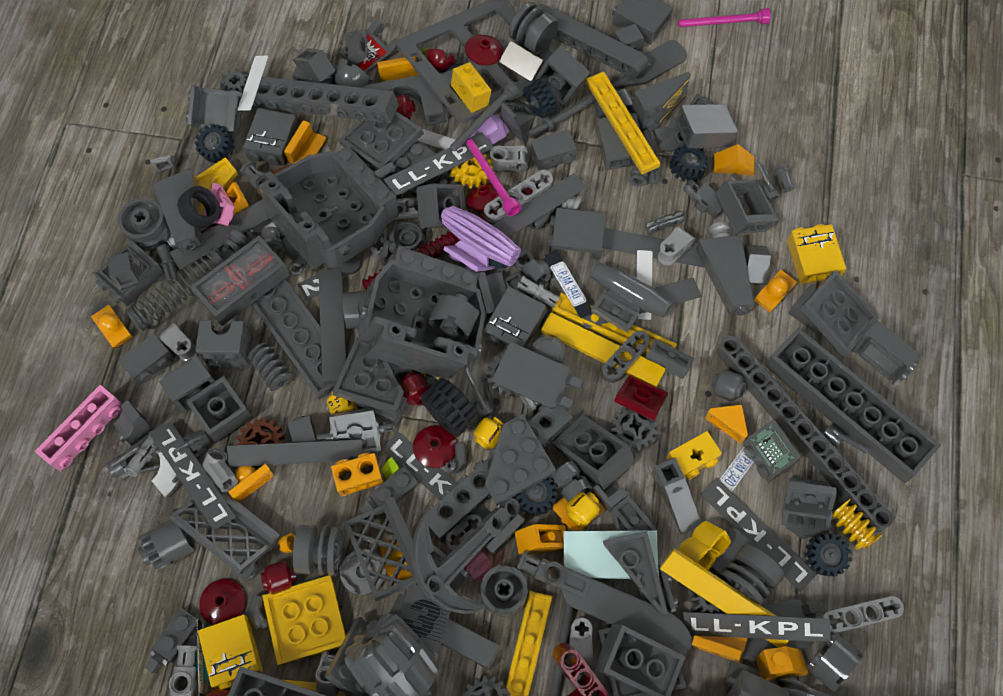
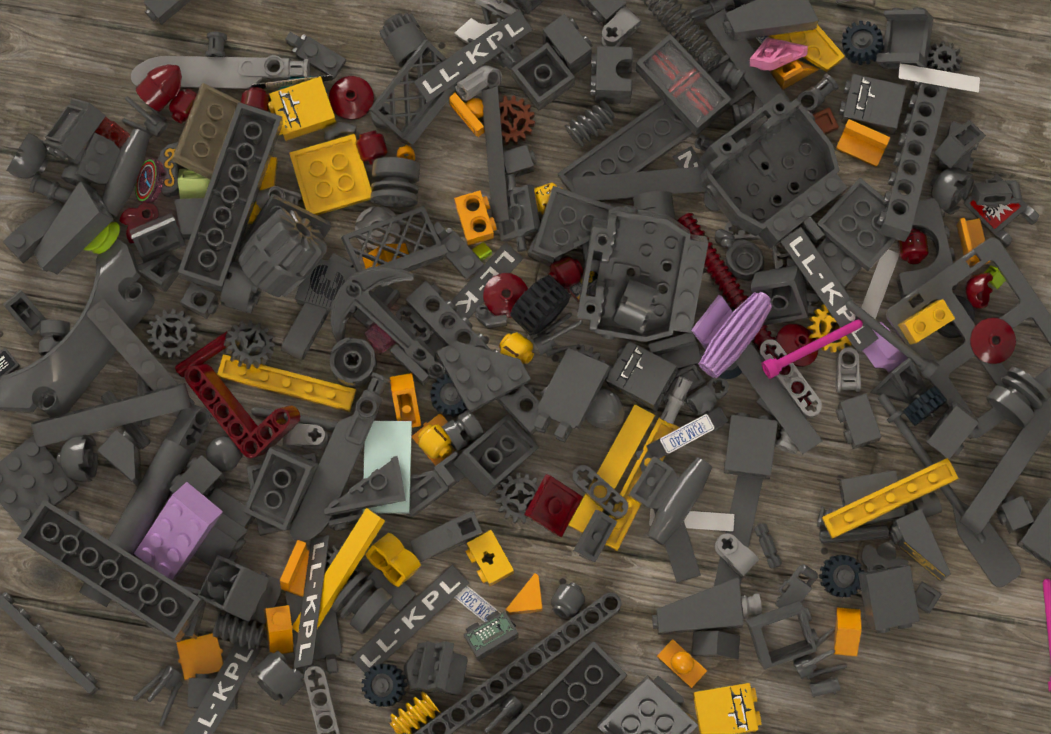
camera: 90 degrees right, 10 degrees up
black tyre [177,186,220,228] -> none
panel [500,41,546,81] -> none

